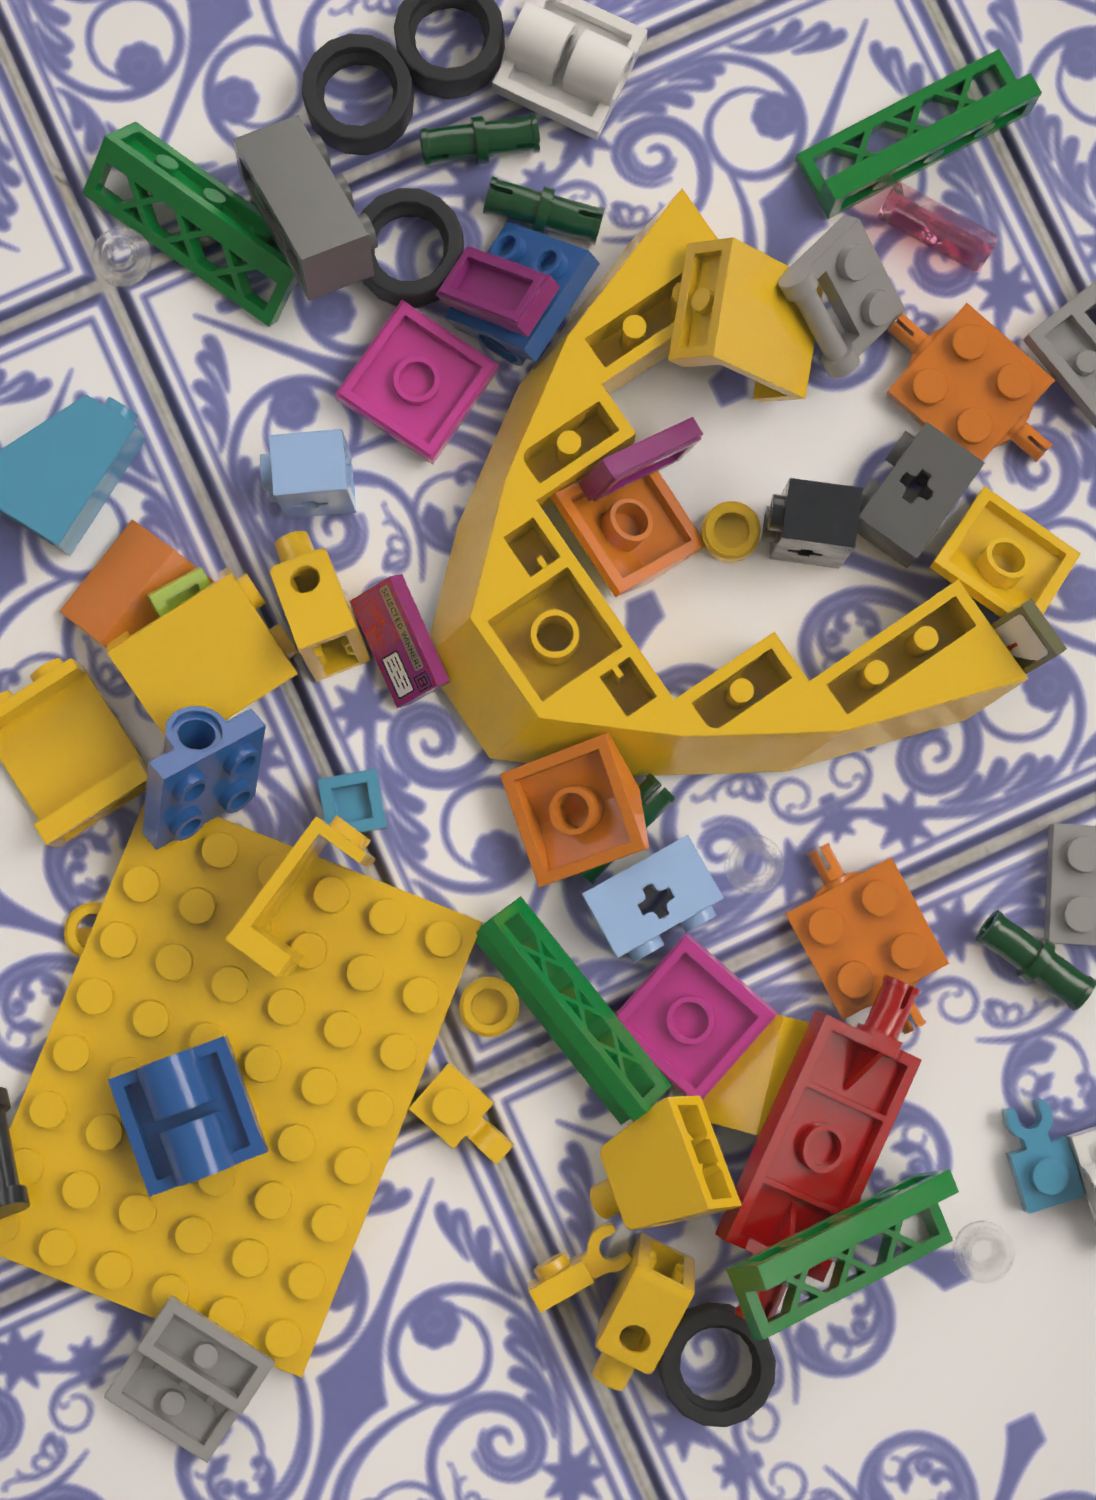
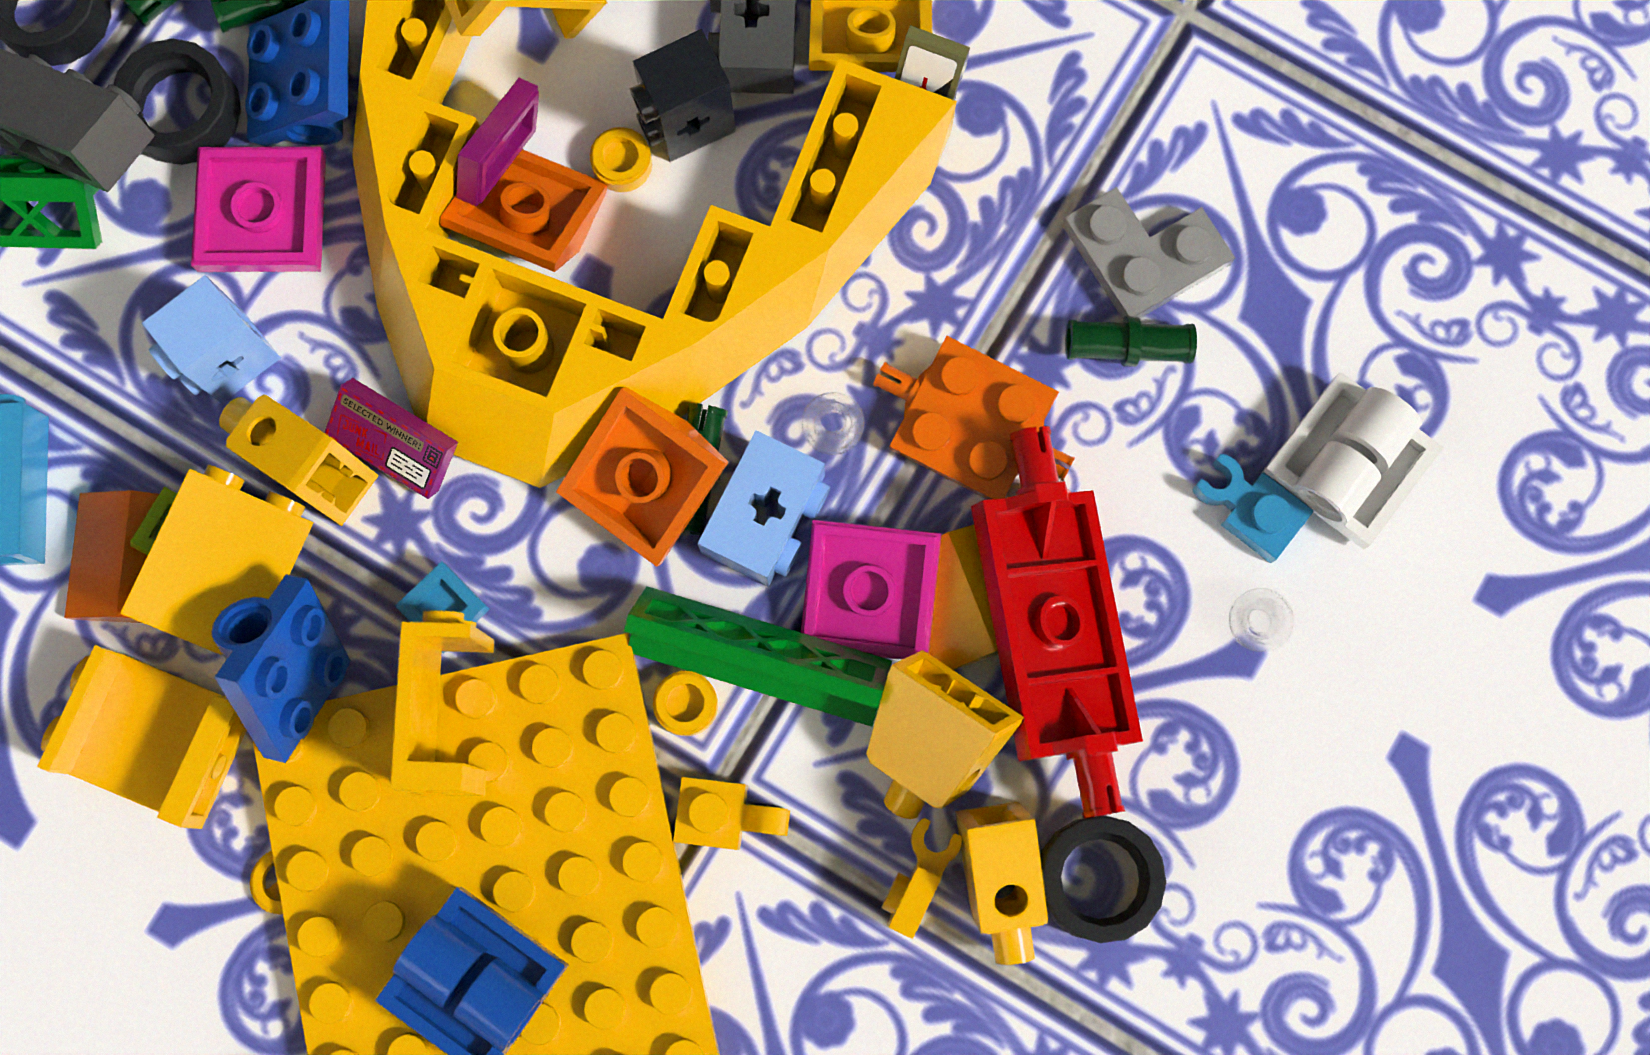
camera: 30 degrees left, 5 degrees down
magenta tile [436,246,560,337] -> none
green fence [726,1169,959,1340] -> none

